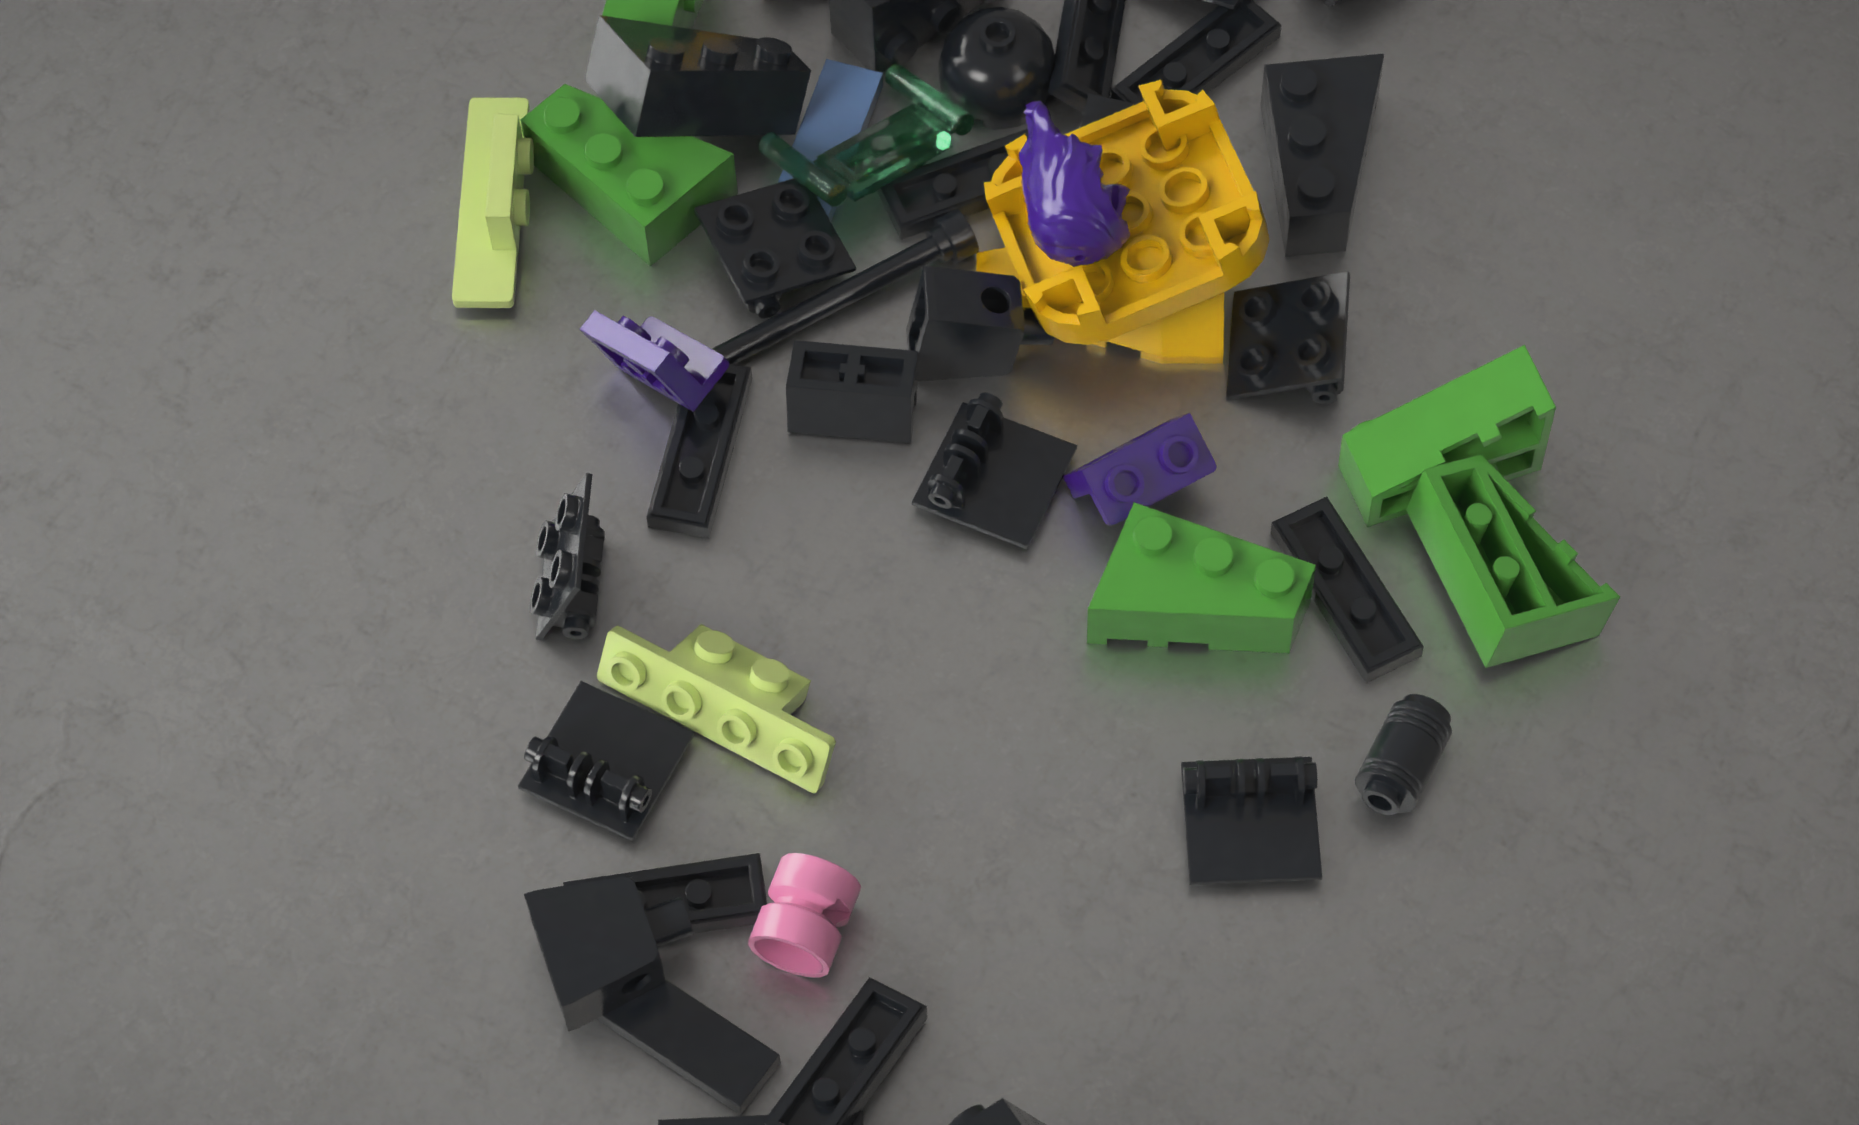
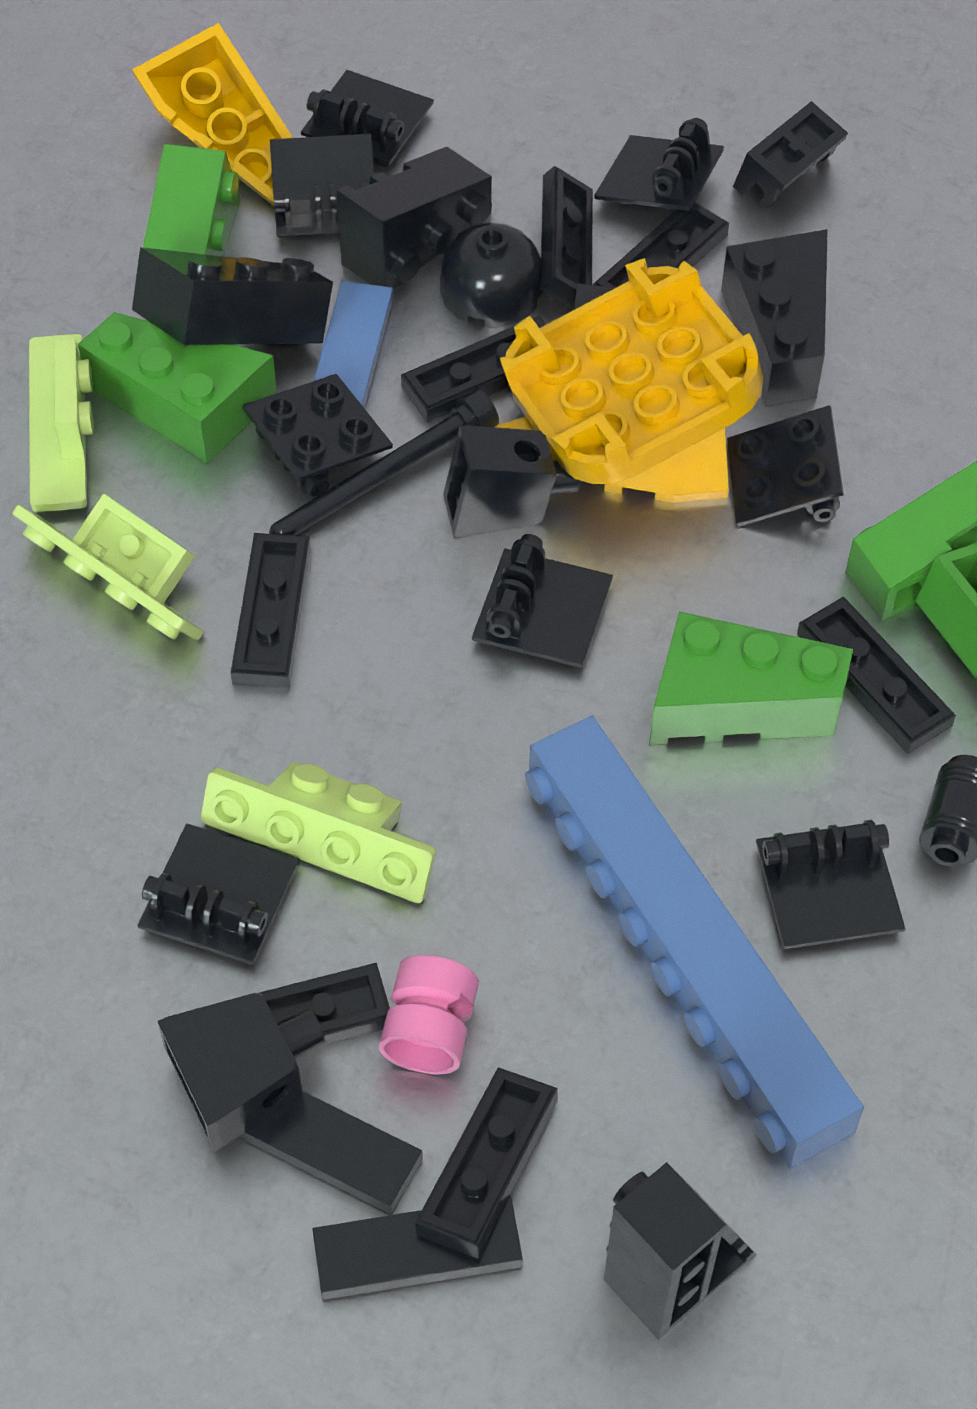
camera: 10 degrees left, 5 degrees down
black hinge [530,473,605,641] -> none
bracket [580,310,729,412] -> none
clear green plate [759,64,974,207] -> none
black hinge [786,340,918,443] -> none
dark purple piece [1019,101,1130,267] -> none
dark purple bracket [1063,413,1217,526] -> none
none -> yellowish green bracket [12,493,204,641]
none -> medium blue brick [525,715,864,1169]

